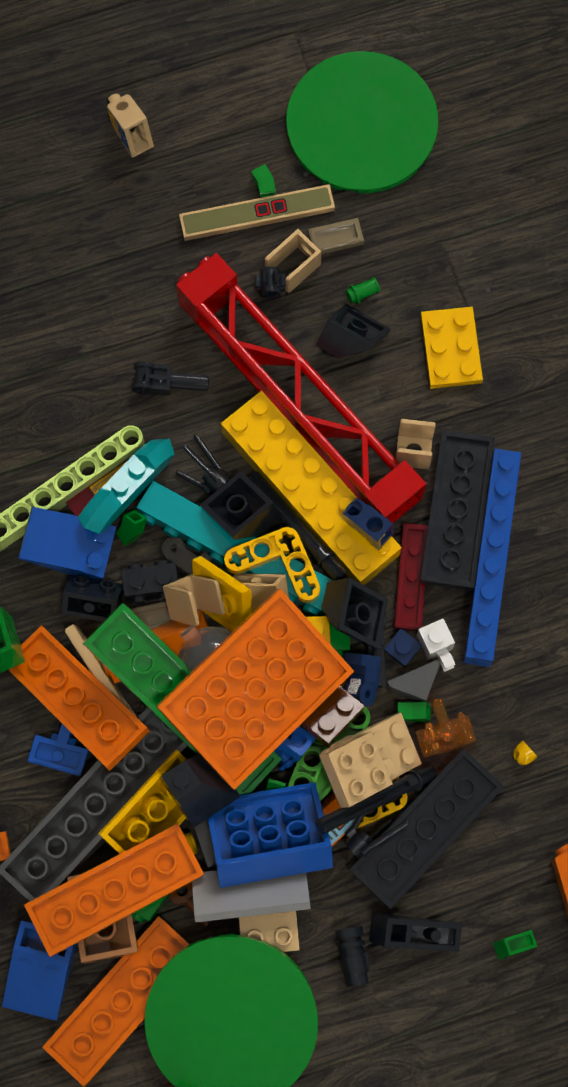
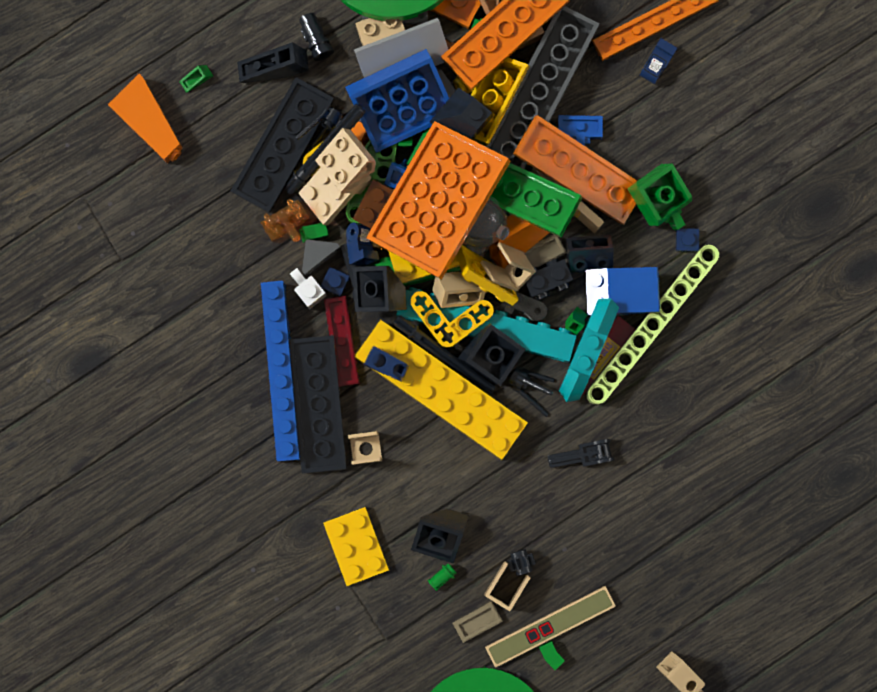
camera: 165 degrees right, 10 degrees up
red piece [176,253,427,523] -> none
yellow hinge [513,741,538,765] -> none

